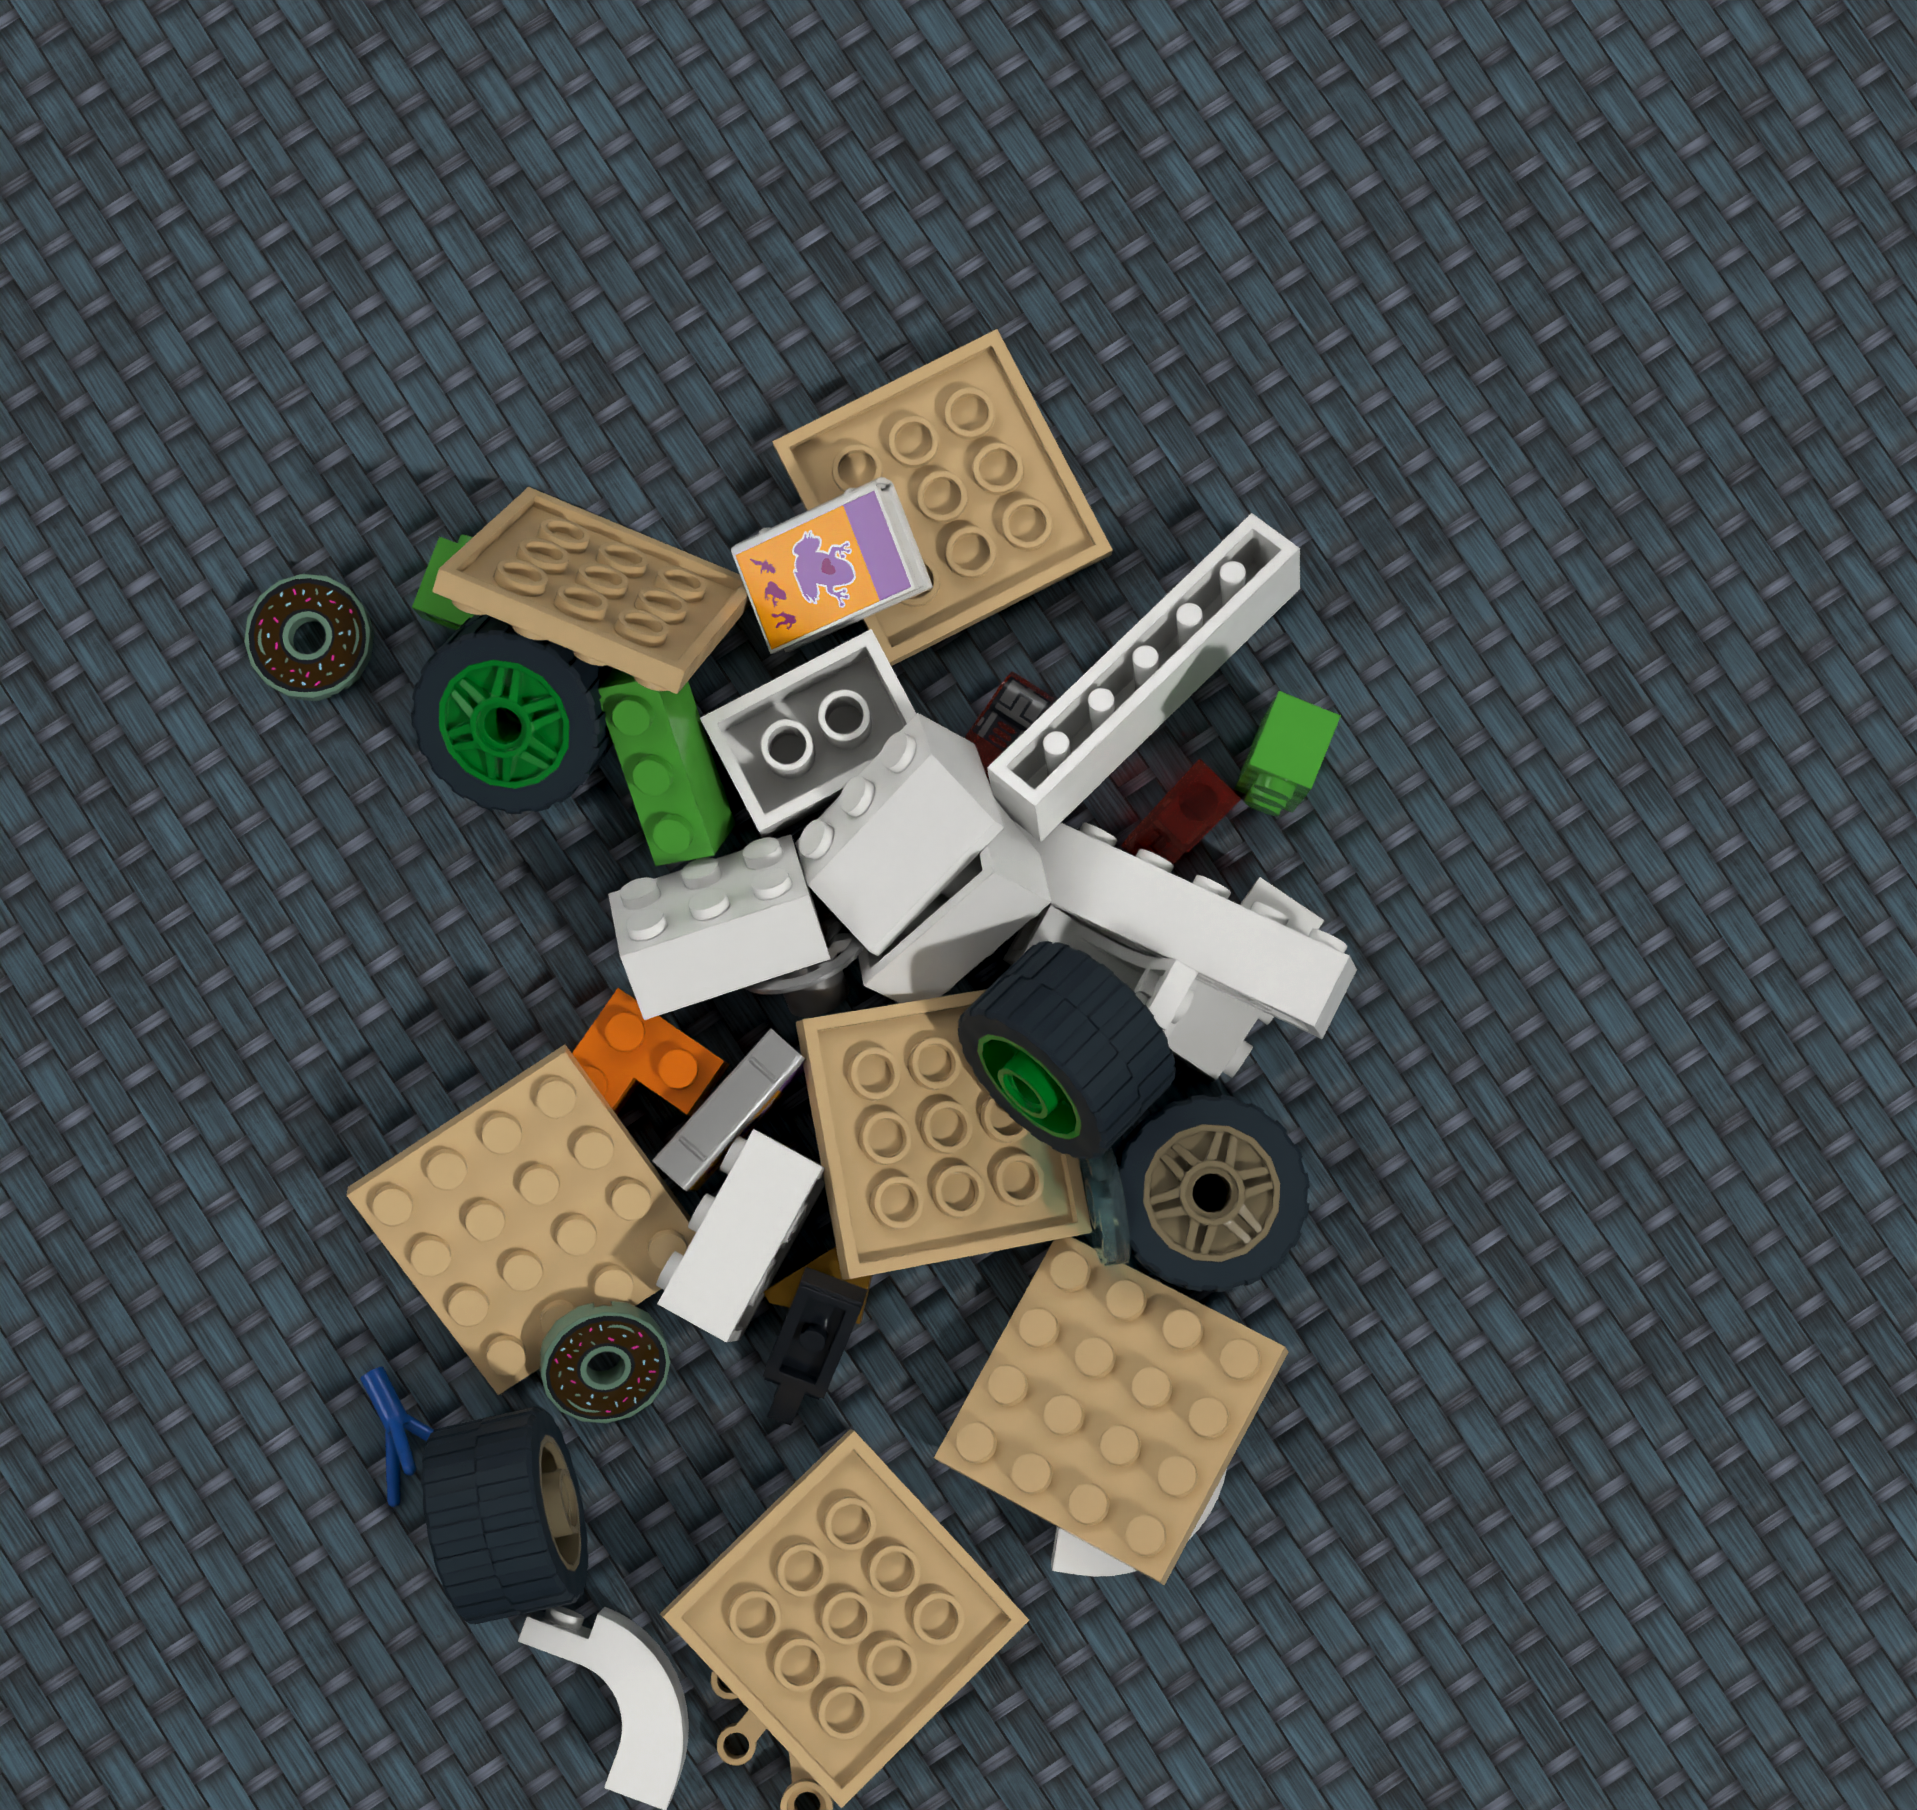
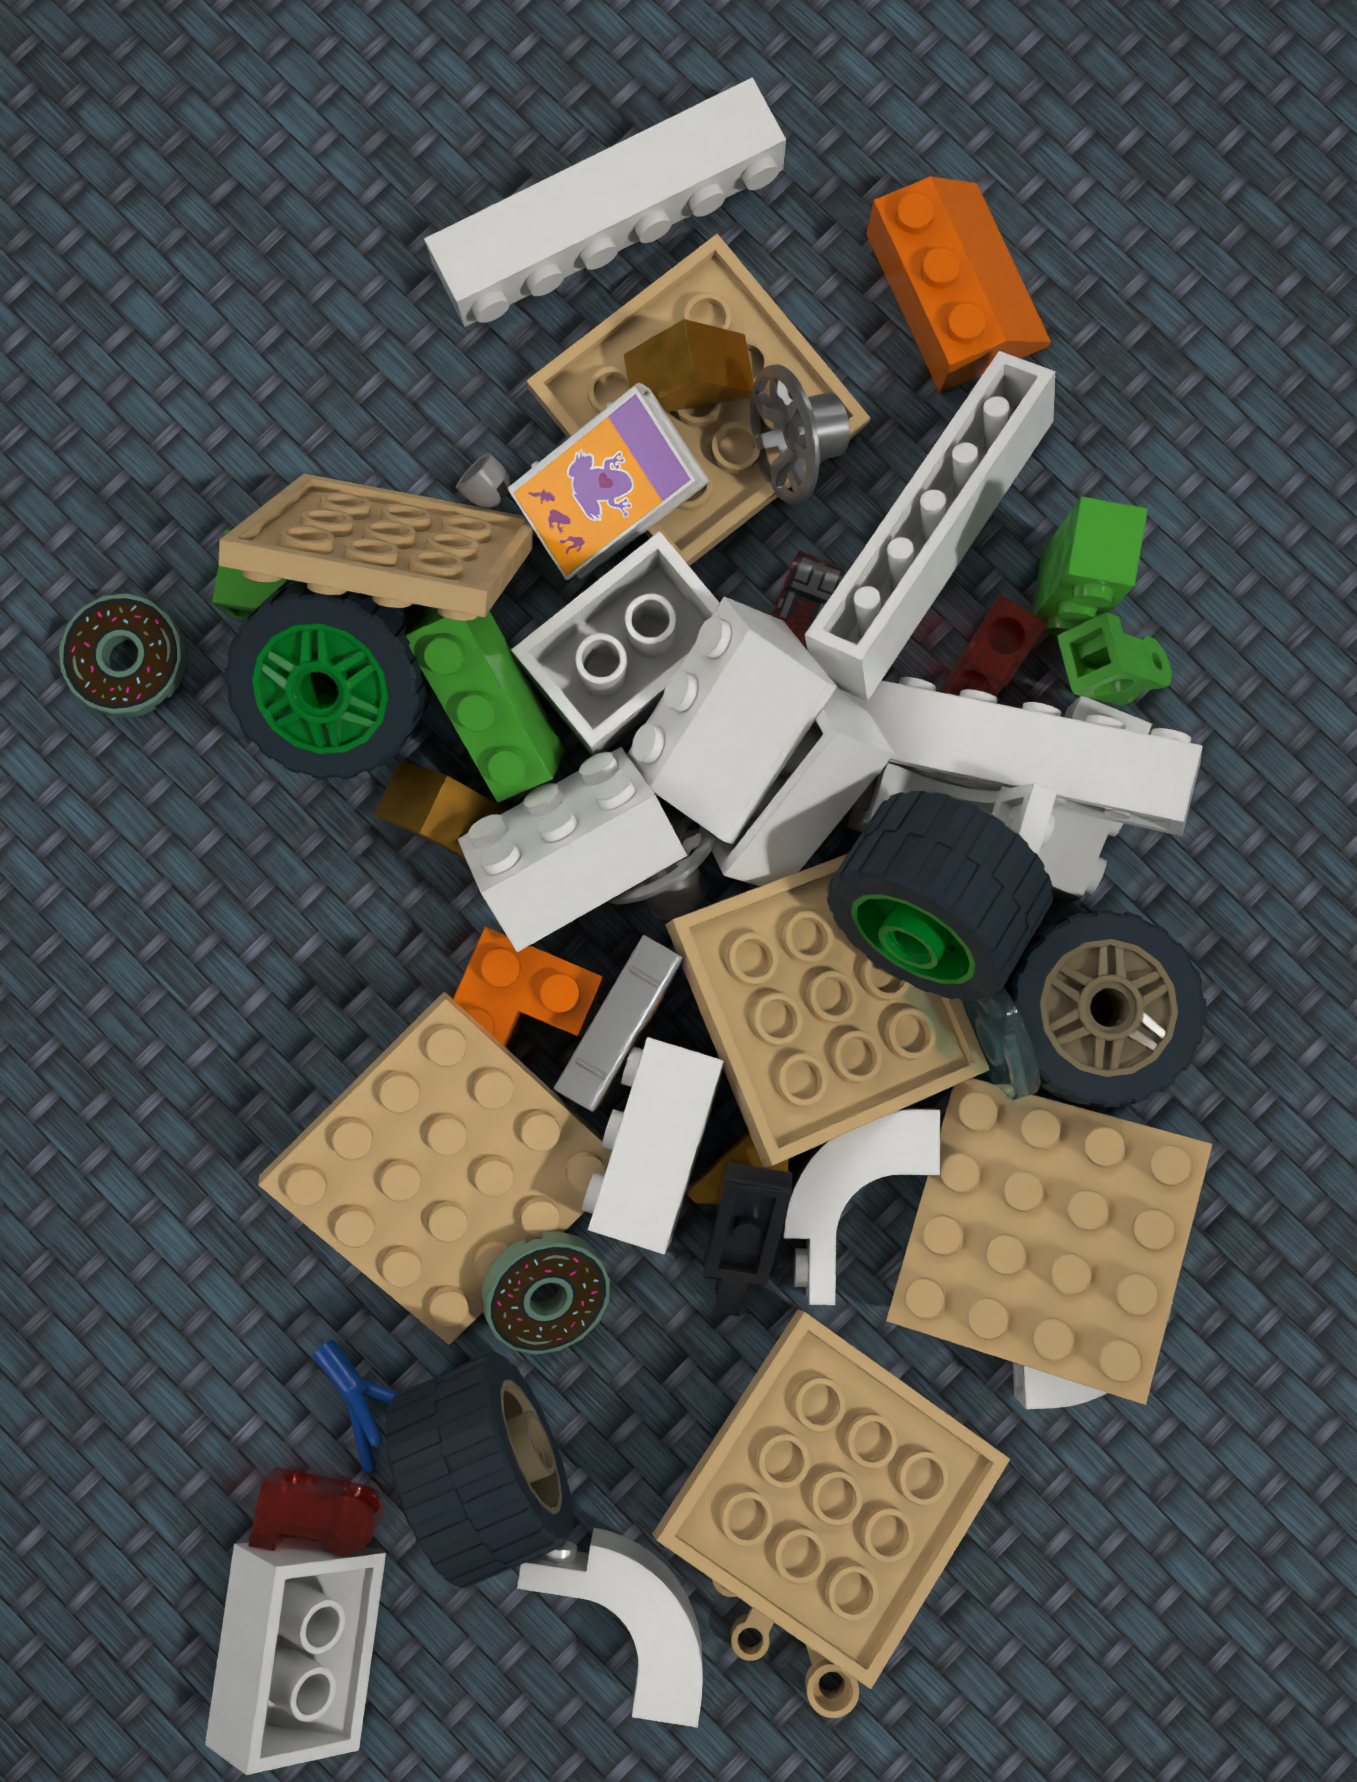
camera: 10 degrees left, 0 degrees up
none -> white slope [205,1537,386,1775]
none -> clear red leg [249,1467,383,1555]
none -> pearl gold slope [374,760,508,858]
none -> white brick [424,77,786,327]
none -> light grey hinge [456,452,510,508]
none -> pearl gold slope [624,319,754,412]
none -> flat silver wheel [750,364,850,505]
none -> white arch [781,1108,940,1305]
none -> orange slope [866,176,1051,393]
none -> bright green leg [1057,612,1172,706]

